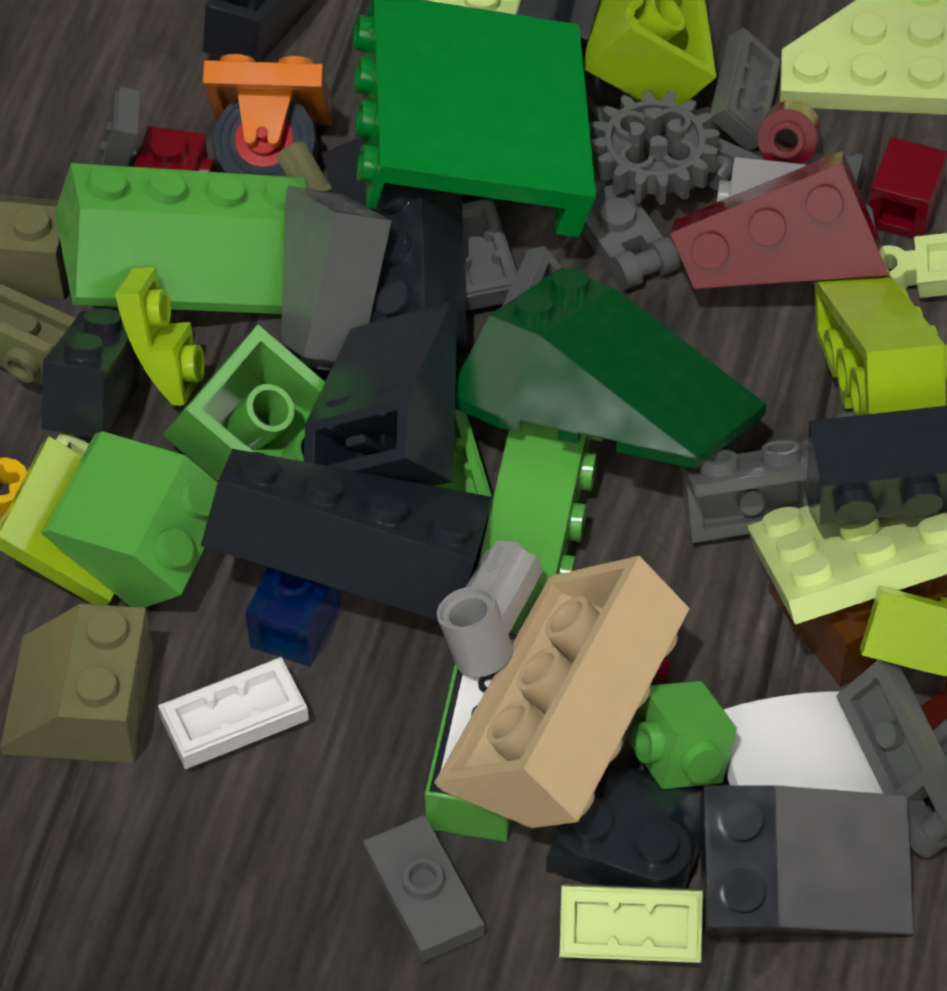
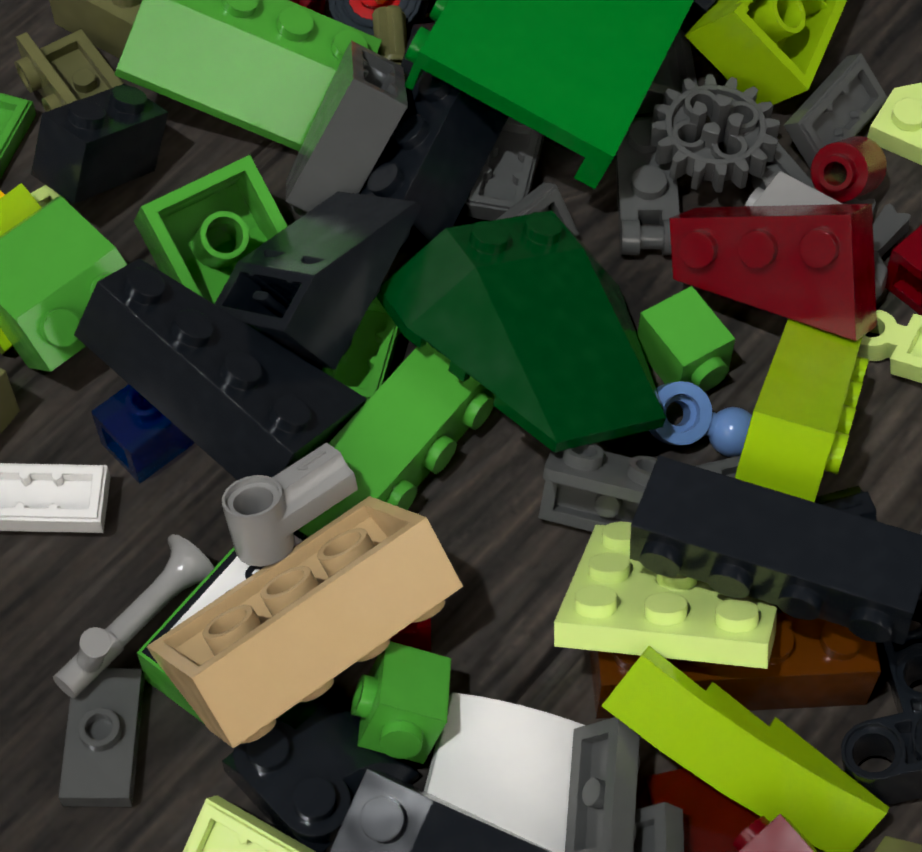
camera: 25 degrees right, 5 degrees up
lime slope [115,267,205,406] -> none
none -> light grey piece [53,534,215,698]
none -> bright green brick [637,286,735,391]
none -> medium blue plate [649,381,752,457]

